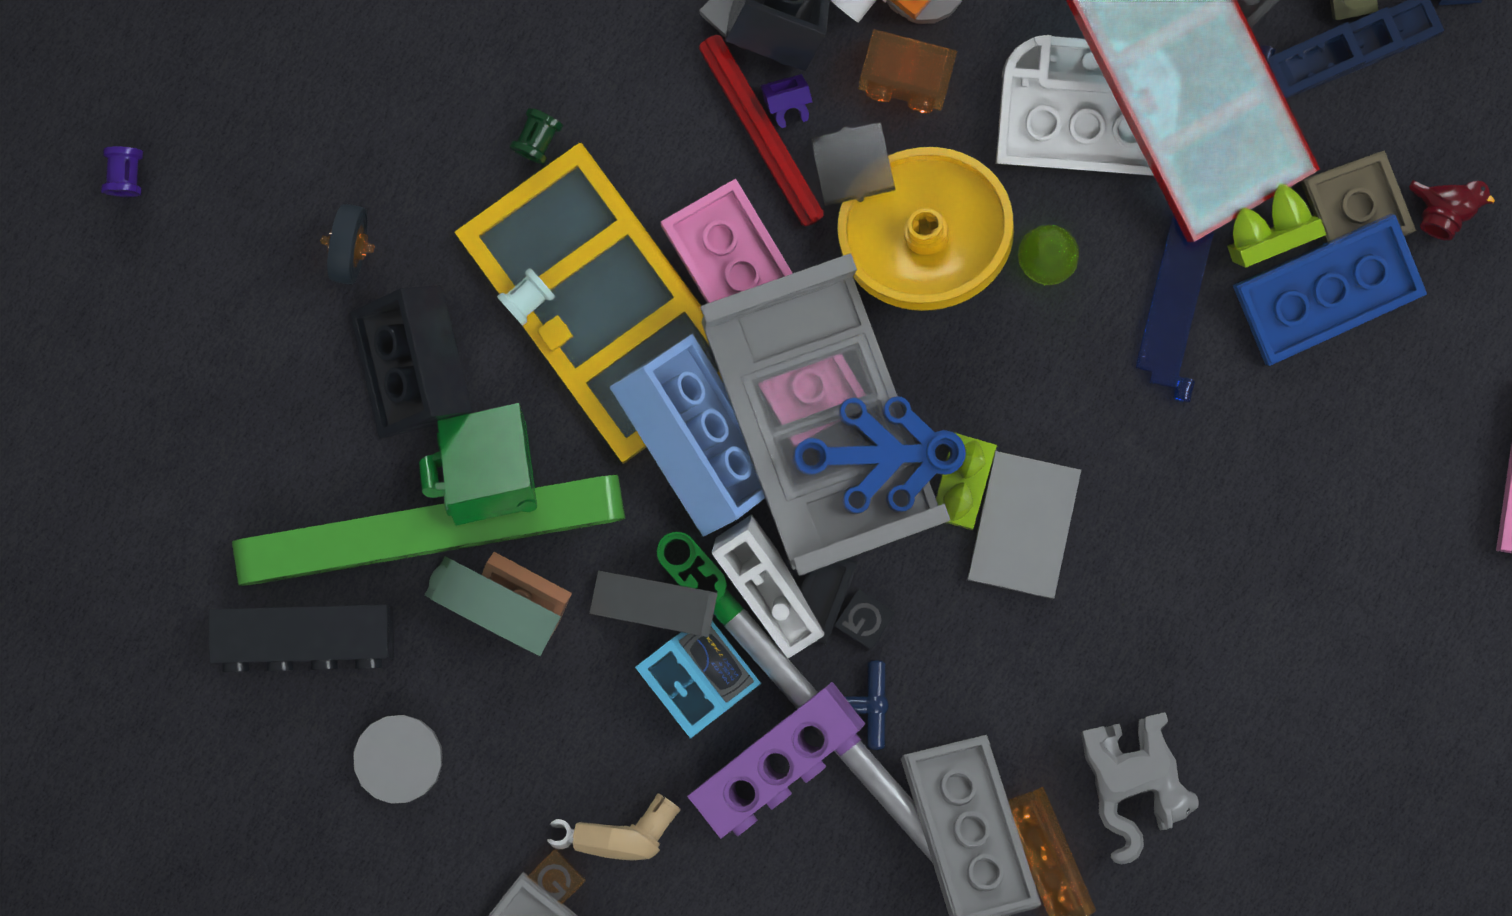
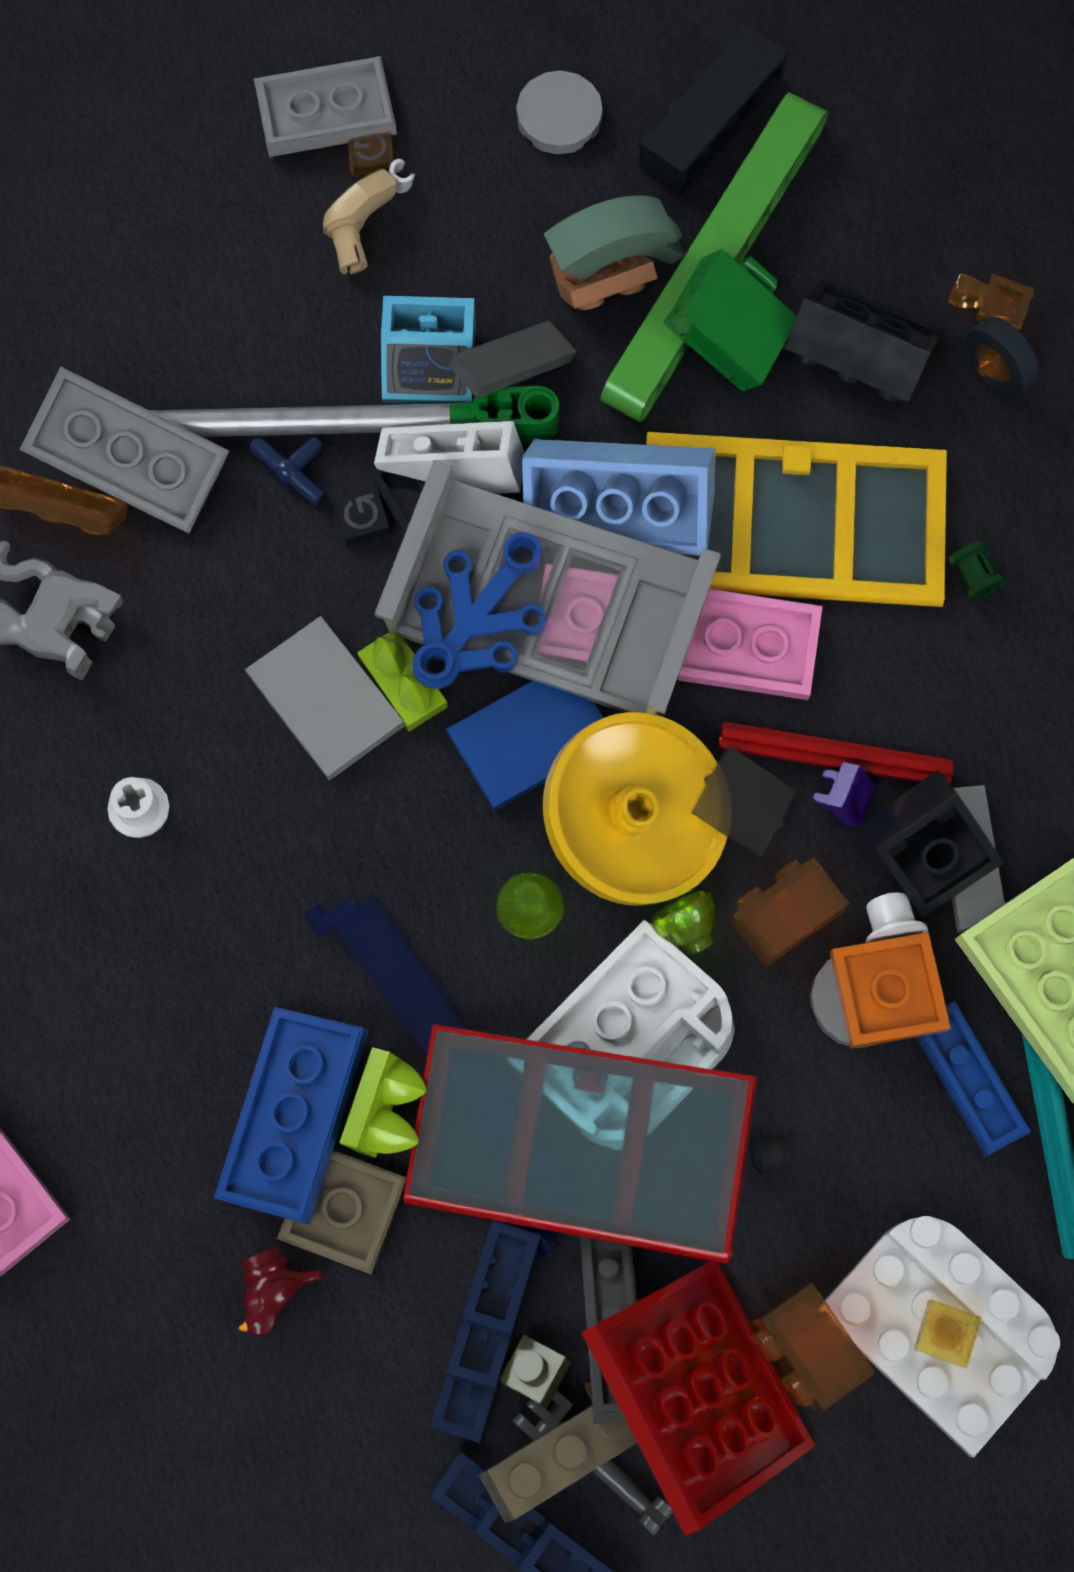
camera: 130 degrees right, 10 degrees down
light aqua bush [497,268,556,326] -> none
medium lavender brick [687,682,865,839] -> none
none -> white piece [107,777,170,838]
none -> blue tile [447,661,604,812]
none -> clear neon green brick [650,891,716,955]
none -> clear orange plate [947,274,1035,331]

